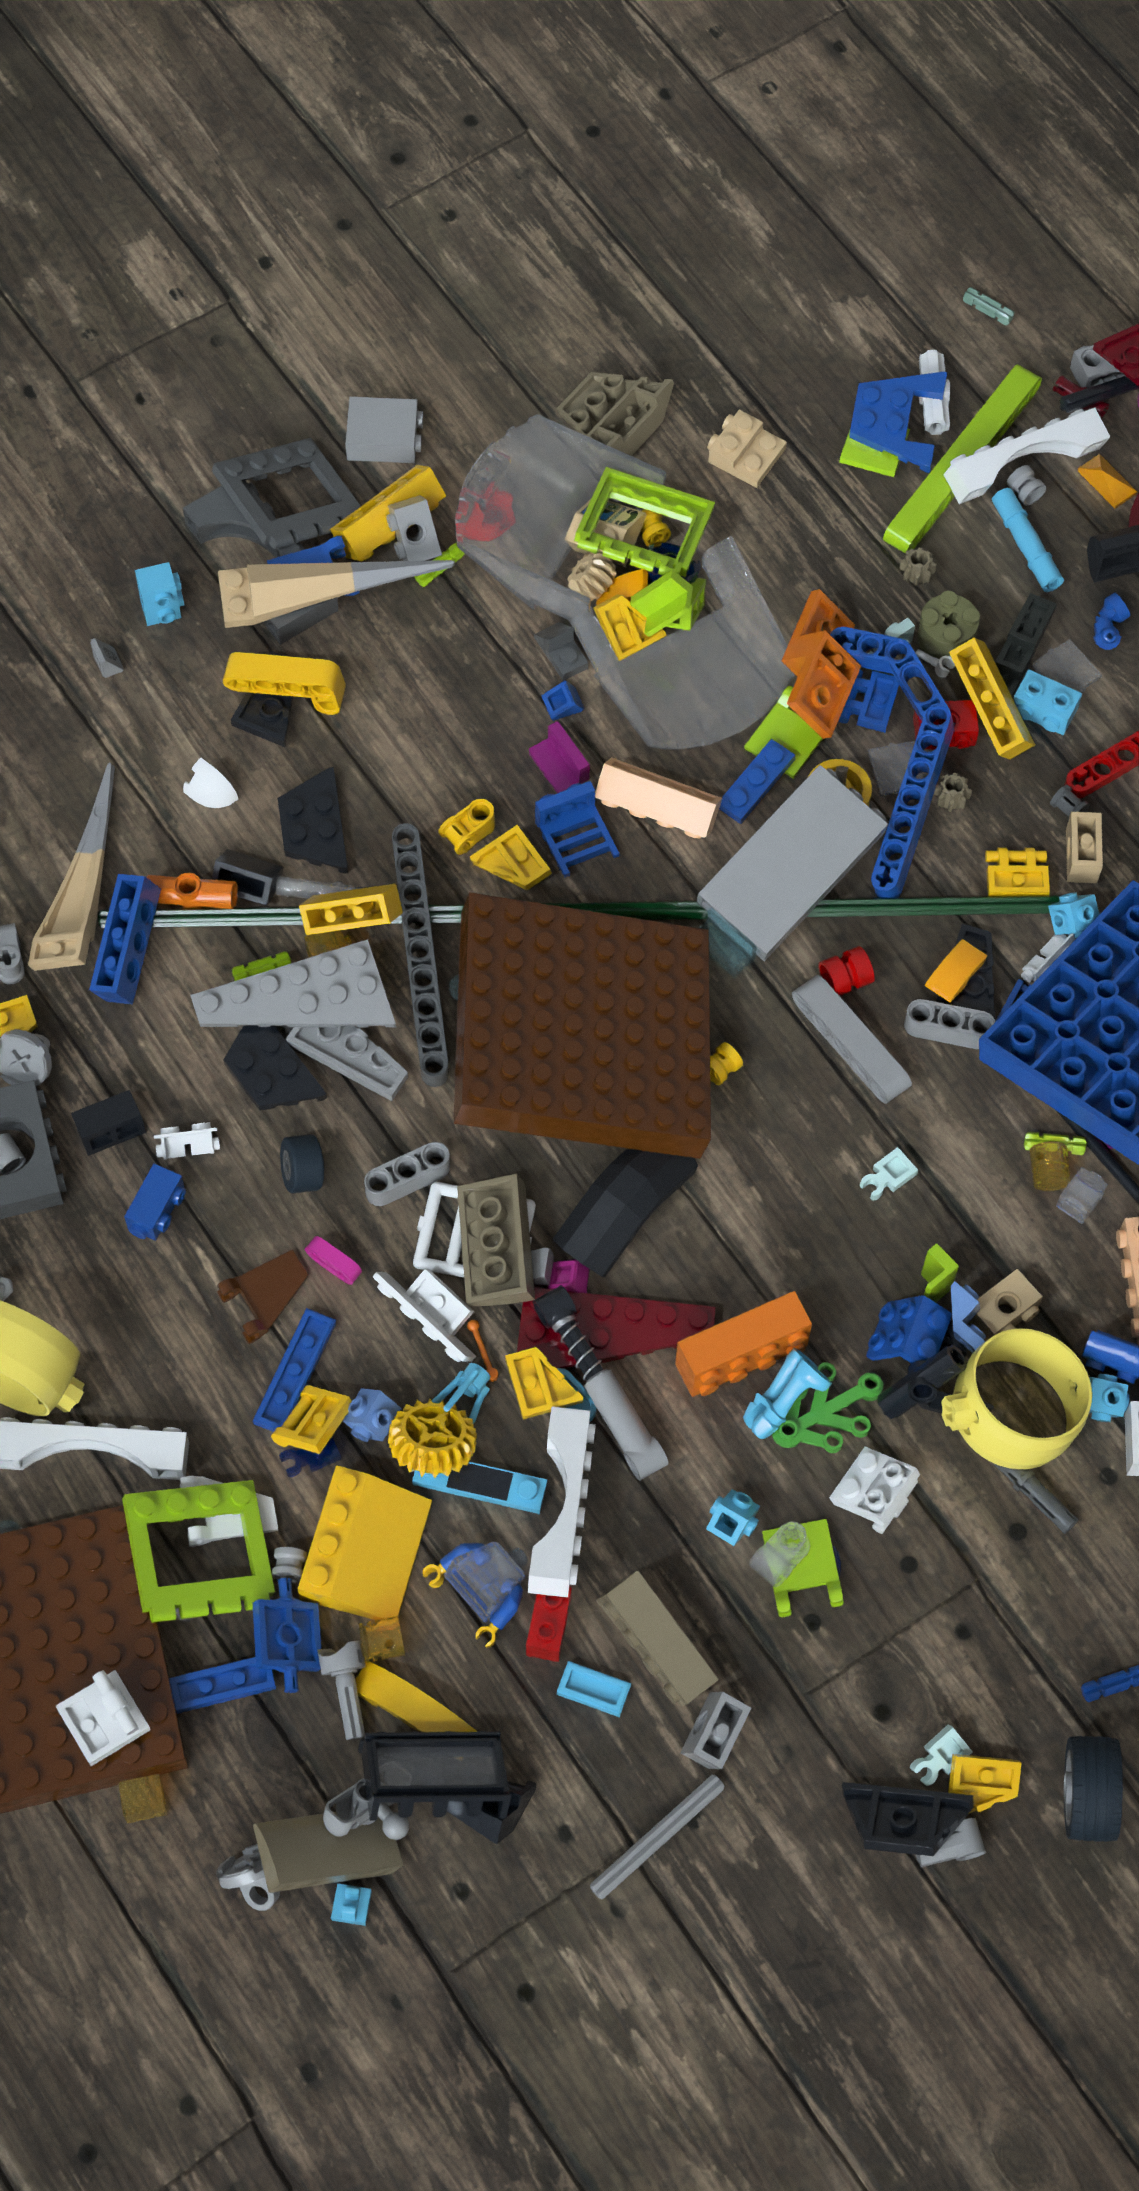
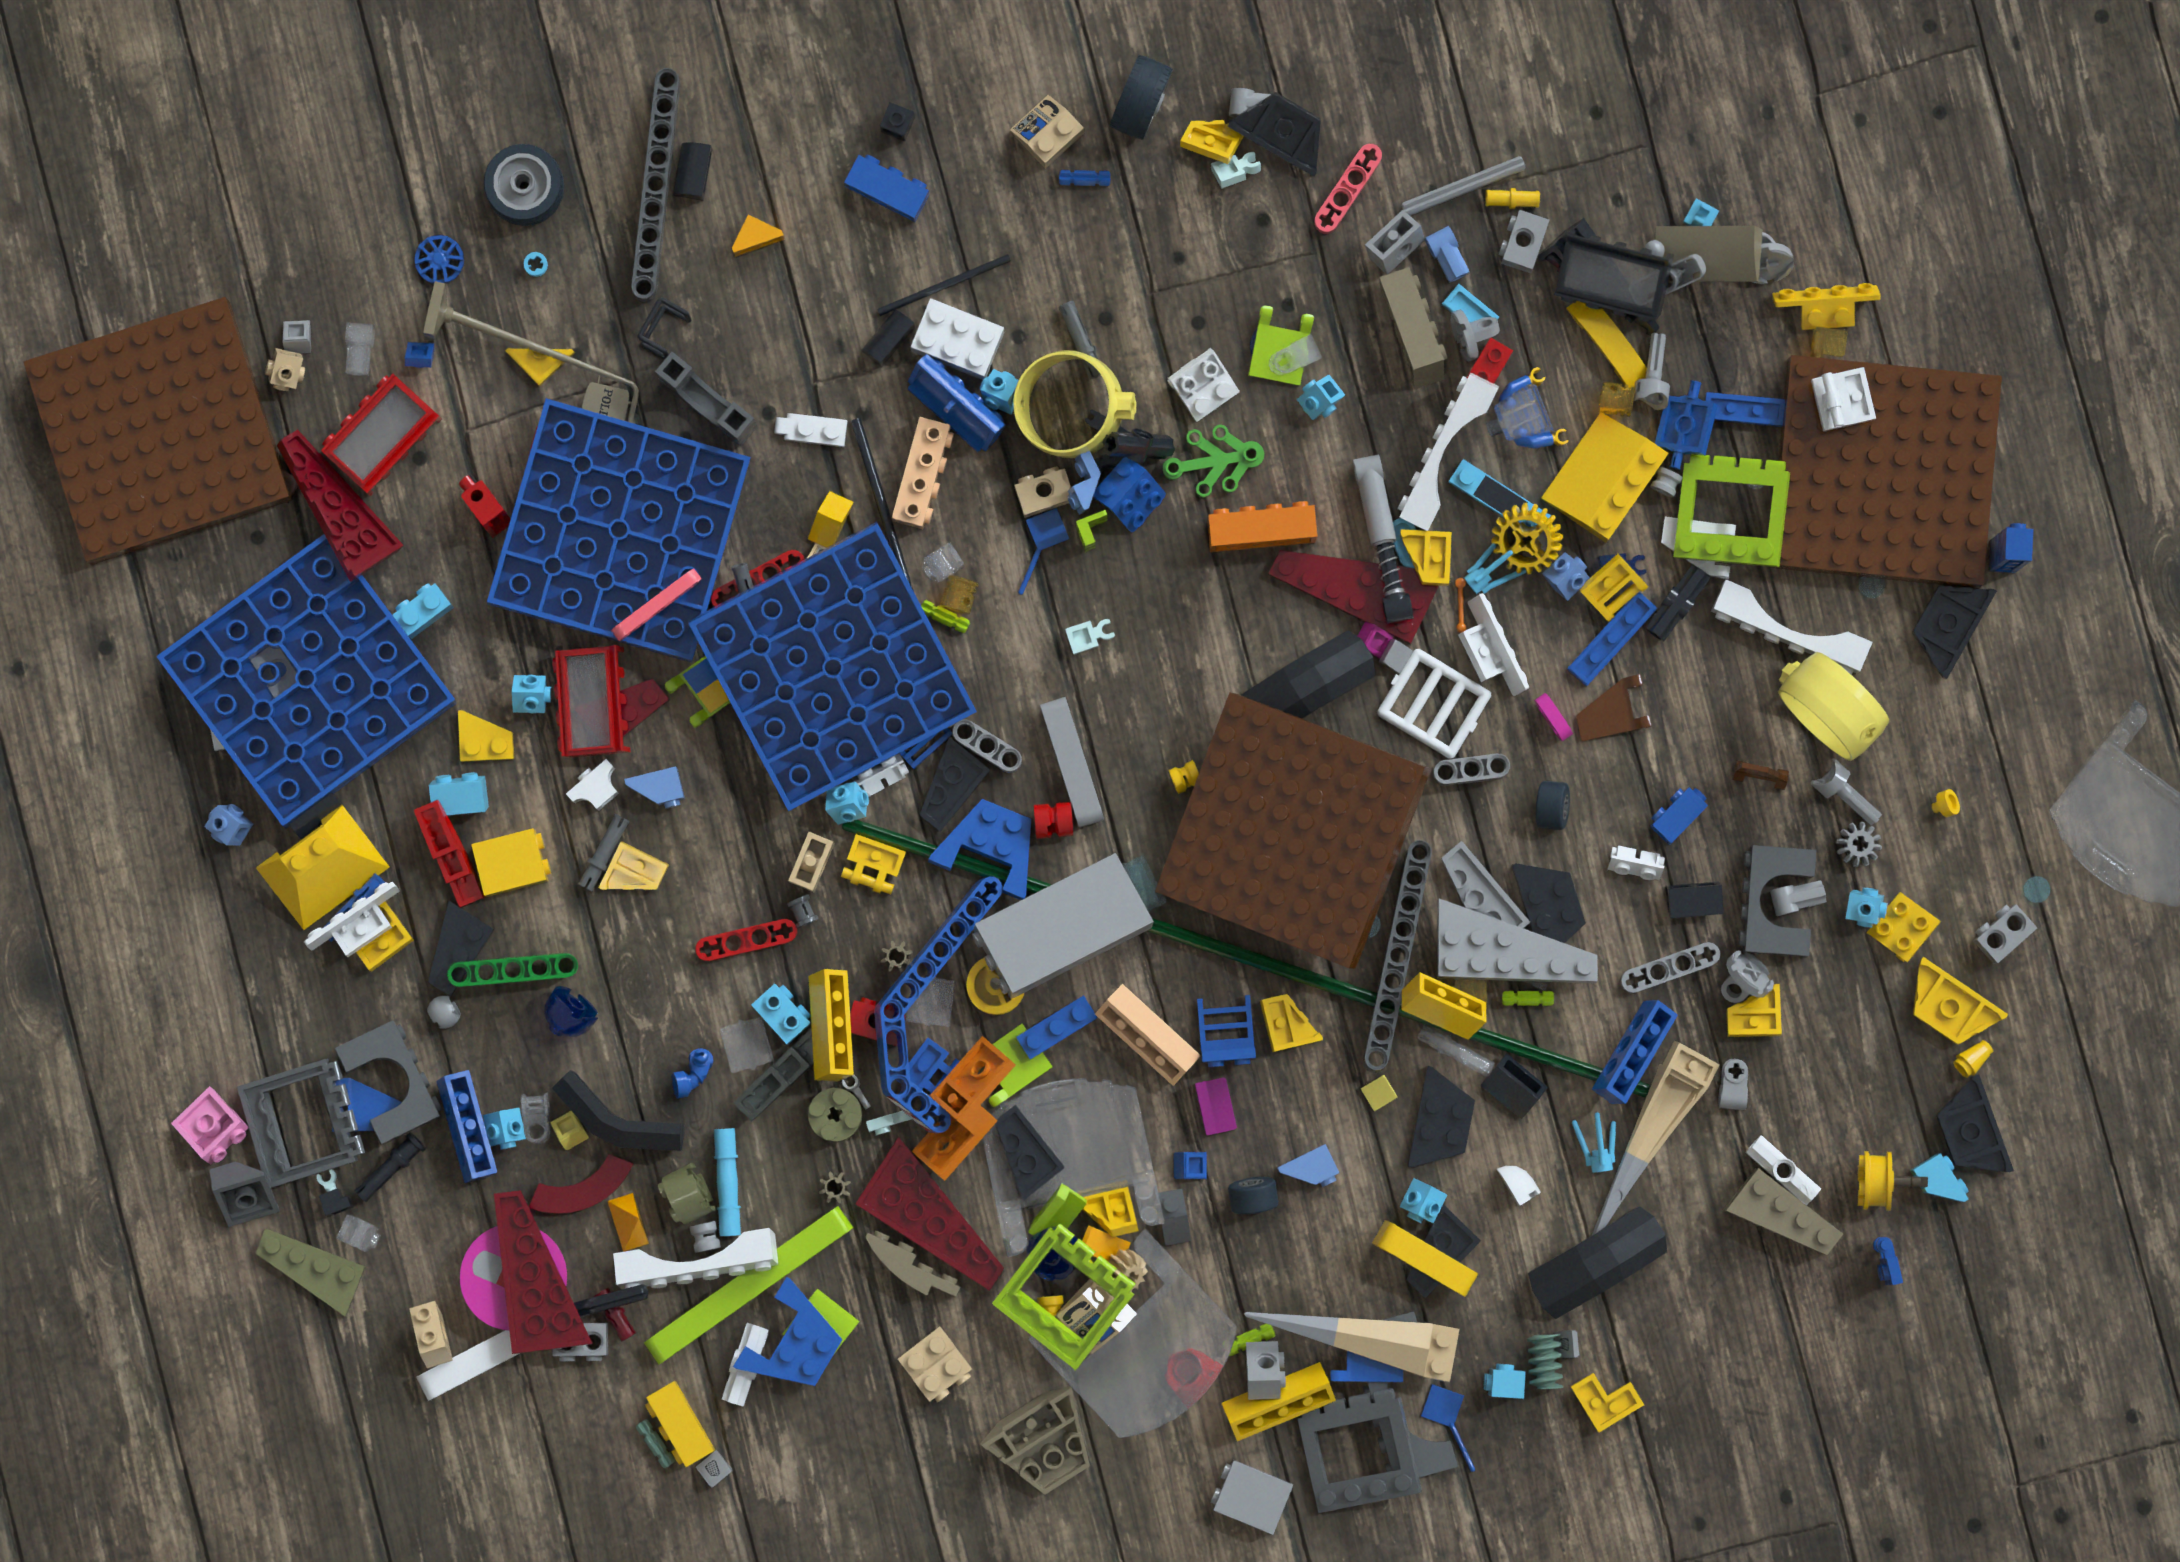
camera: 160 degrees left, 20 degrees up
orange piece [147,872,238,909] -> none
yellow piece [438,799,496,855] -> none
dark tan slope [457,1173,535,1306] -> none
lime panel [630,570,693,637] -> none
medium azure piece [743,1348,832,1439] -> none
light orange slope [925,939,988,1002] -> none
none -> yellow brick [645,1381,715,1467]
none -> olive brick [658,1163,715,1225]
none -> light grey slope [696,1450,733,1488]
none -> dark red wing [856,1137,1004,1291]
none -> dark tan slope [865,1230,961,1297]
none -> blue wing [928,799,1031,900]
none -> black wing [995,1105,1065,1201]
none -> blue piece [1018,508,1069,595]
none -> black wheel [1228,1177,1278,1214]
none -> medium blue slope [1277,1144,1339,1187]
none -> coral beam [1314,144,1382,234]
none -> light yellow slope [1361,1075,1398,1111]
none -> medium azure brick [1400,1178,1447,1223]
none -> blue piece [1421,1384,1475,1472]
none -> medium blue piece [1425,226,1470,283]
none -> light grey tile [1450,309,1500,362]
none -> yellow pin [1485,188,1540,209]
none -> light grey brick [1499,210,1549,273]
none -> sand green piece [1527,1334,1563,1389]
none -> black piece [1528,1206,1667,1319]
none -> yellow plate [1570,1373,1644,1433]
none -> medium azure plant [1572,1112,1616,1173]
none -> light grey beam [1620,942,1720,993]
none -> black piece [1646,564,1711,642]
none -> reddish brown flag [1732,760,1789,790]
none -> yellow bracket [1772,283,1881,330]

